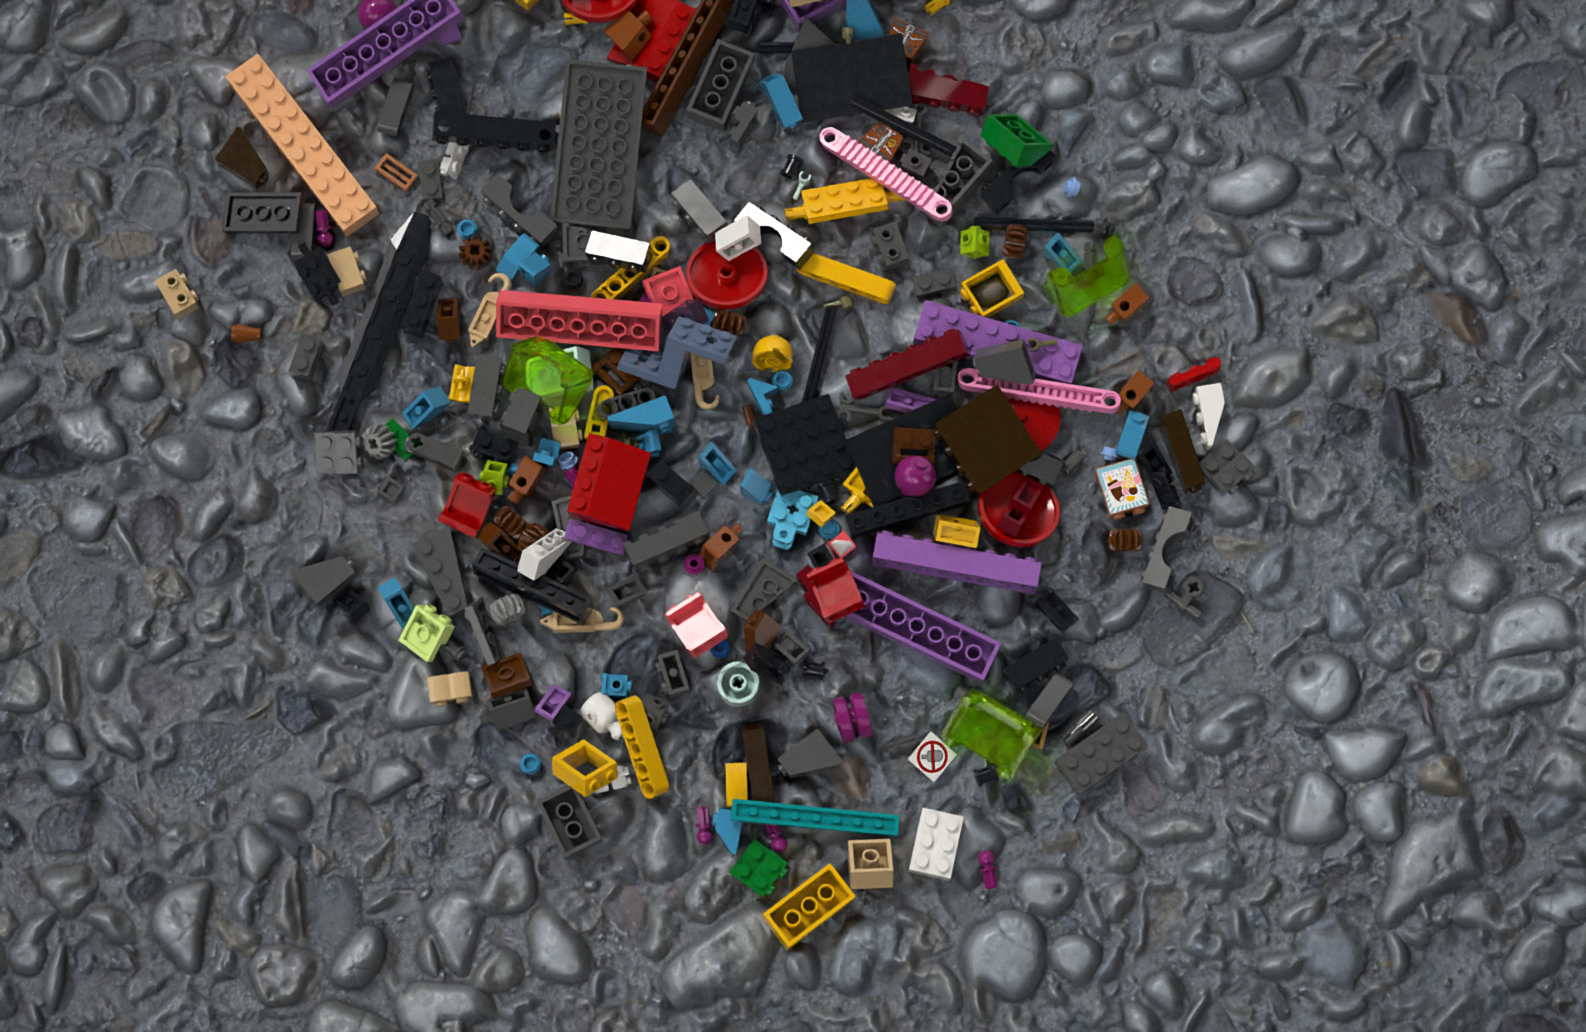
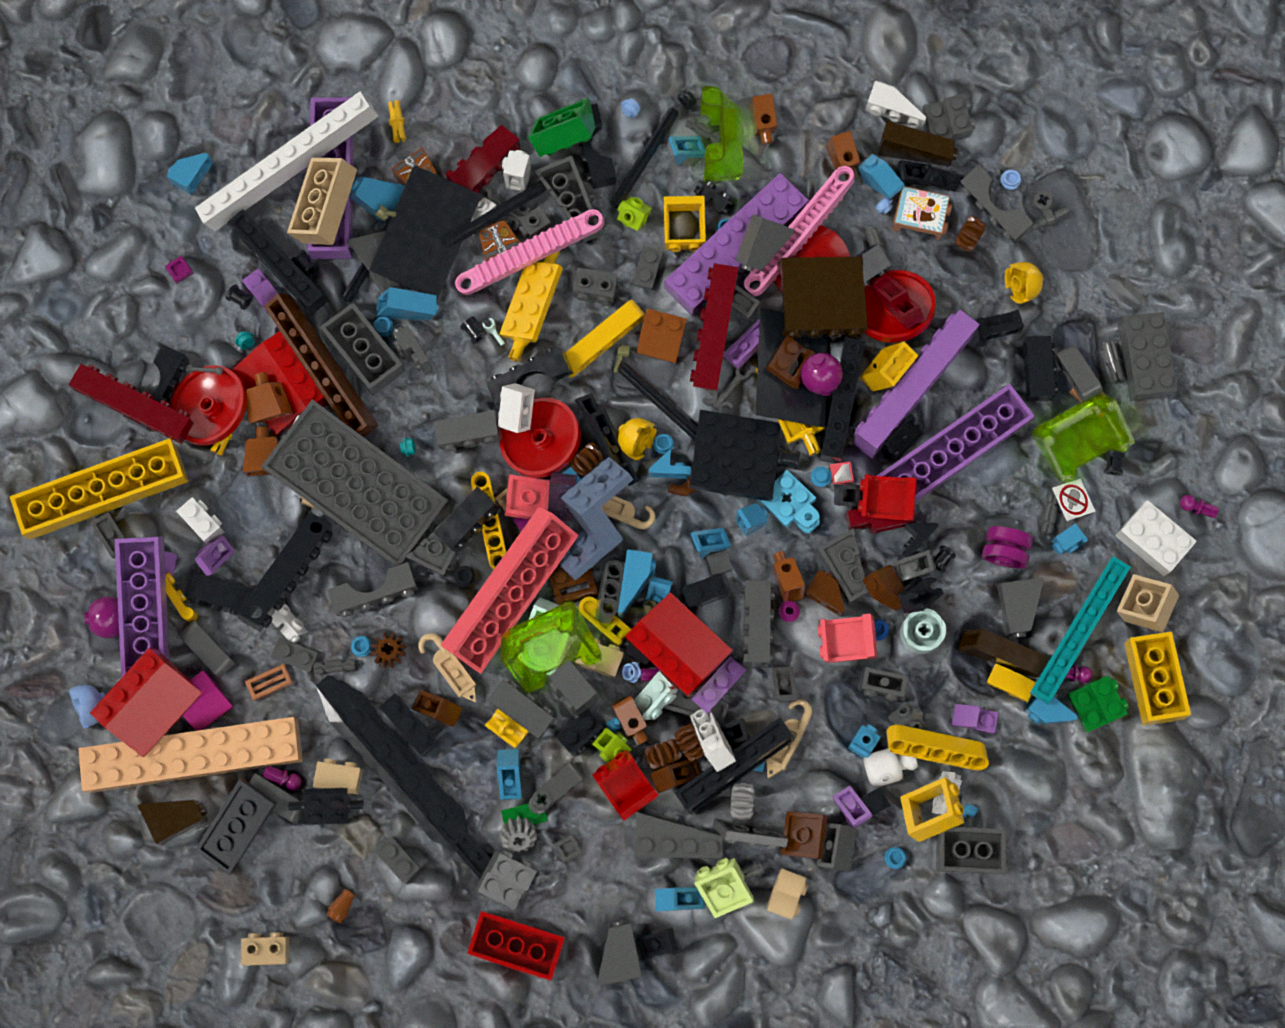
camera: 60 degrees left, 0 degrees up
dark azure slope [496,233,540,282] -> none
dark azure slope [518,252,552,288] -> none
dark azure slope [533,438,561,468] -> none
magenta axle [696,806,713,845] -> none
yellow plate [806,500,836,528] -> none
reddish brown gear [1002,224,1027,259] -> none
olive hand [1028,338,1057,352] -> none
red hinge [1167,357,1222,392] -> none
none -> light blue cylinder [68,684,105,729]
none -> slope [90,648,203,758]
none -> yellow plate [165,572,198,623]
none -> white brick [176,497,225,544]
none -> dark pink slope [183,670,233,731]
none -> medium lavender slope [194,535,235,576]
none -> dark orange torso [243,427,279,477]
none -> dark azure plate [373,317,394,337]
none -> teal plate [400,437,416,457]
none -> red brick [467,911,566,981]
none -> white brick [502,150,532,192]
none -> black wedge [575,393,639,486]
none -> light aqua bracket [634,671,679,720]
none -> dark orange slope [636,308,687,364]
none -> black hinge [693,180,735,215]
none -> reddish brown slope [804,570,845,616]
none -> black hinge [881,414,924,462]
none -> black slope [902,523,939,558]
none -> medium lavender slope [951,704,998,734]
none -> dark azure hand [956,804,978,827]
none -> light blue plate [1000,170,1021,190]
none -> yellow cylinder [1004,262,1044,304]
none -> dark azure brick [1051,523,1088,555]

